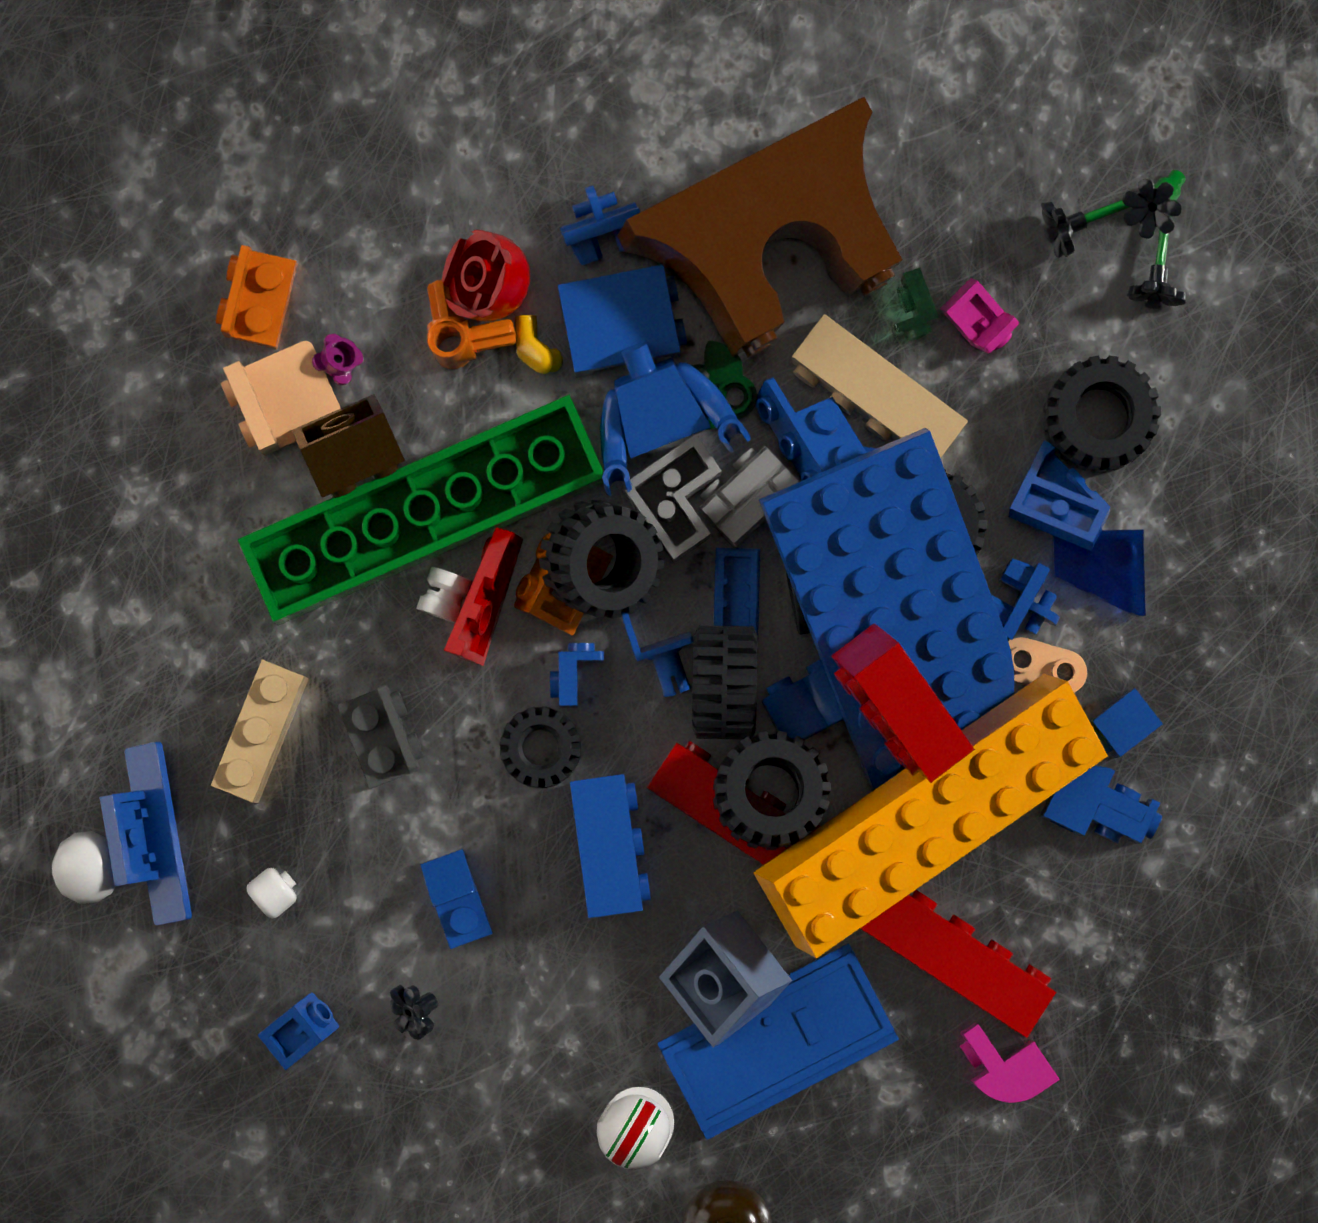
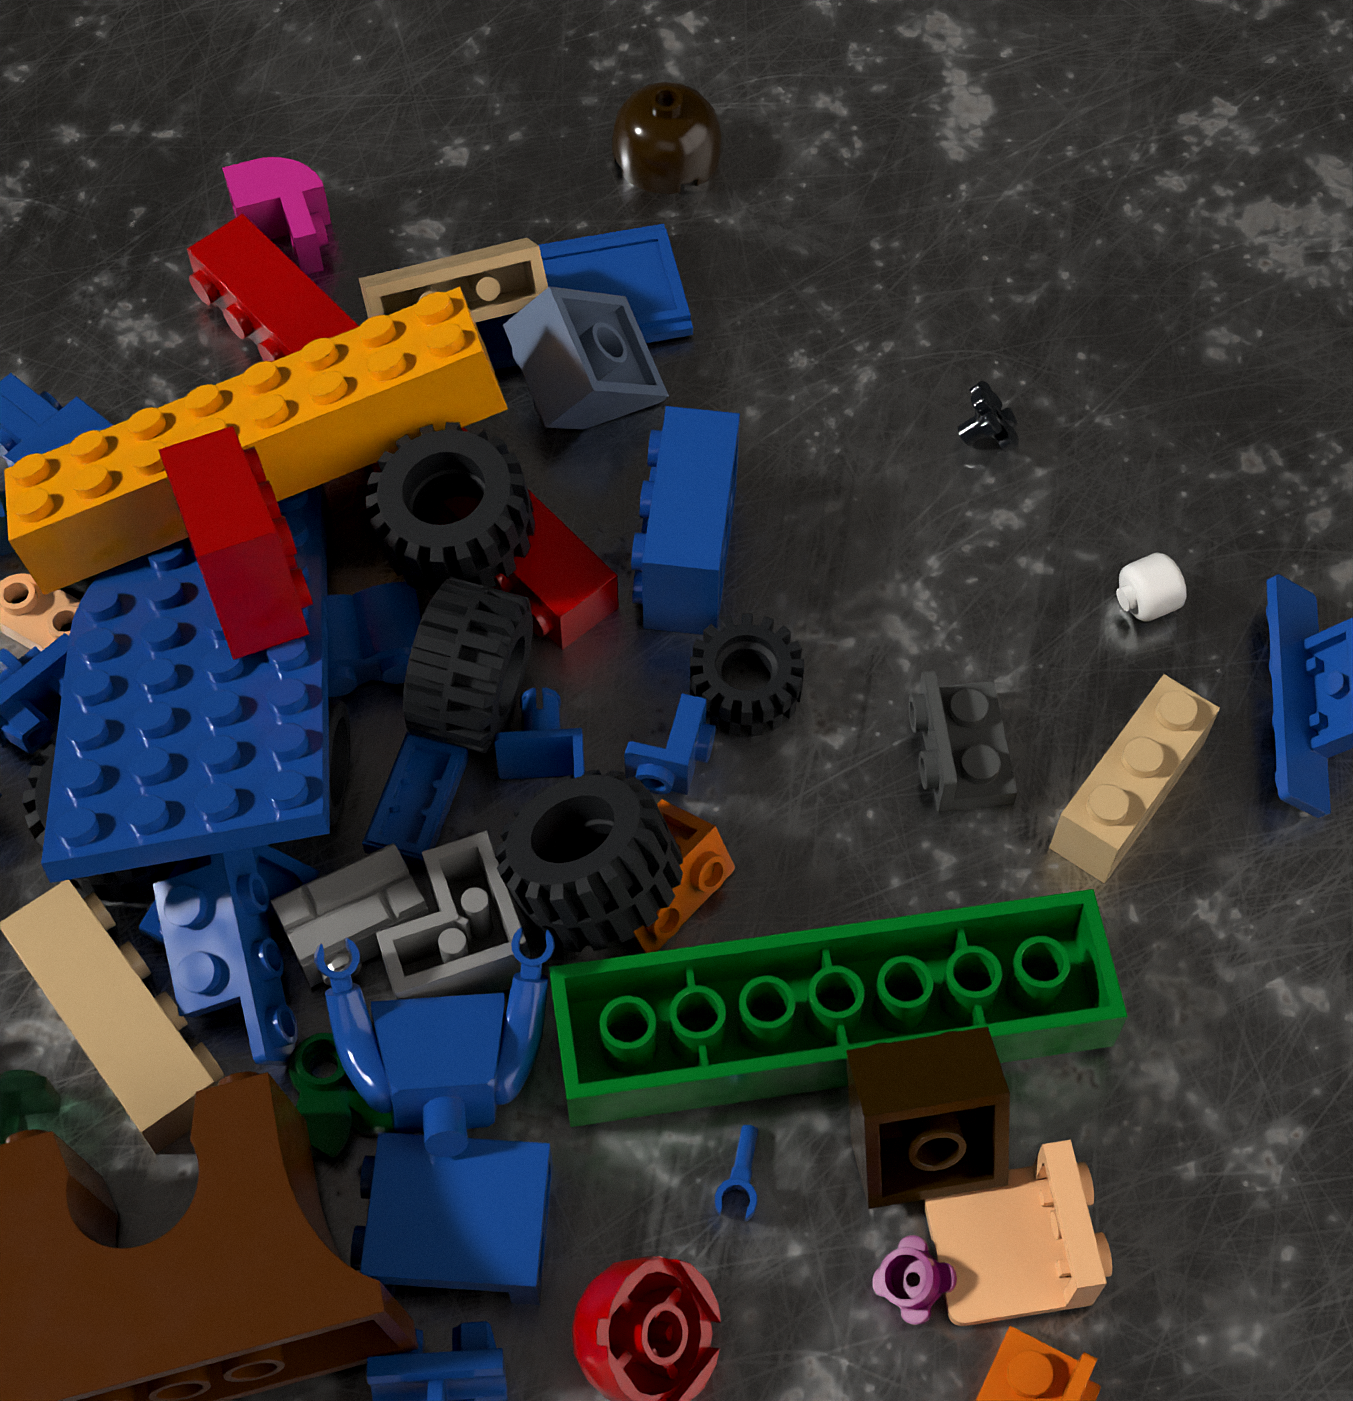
camera: 165 degrees left, 25 degrees down
blue bracket [258,993,339,1070] -> none
white wheel [416,567,473,623] -> none
blue slope [420,849,494,949] -> none
orange axle [427,279,516,369] -> none
red wing [444,527,523,666] -> none
yellow arm [515,315,563,374] -> none
white helmet [597,1087,674,1170] -> none
none -> tan brick [358,238,548,323]
none -> blue hand [715,1125,759,1222]

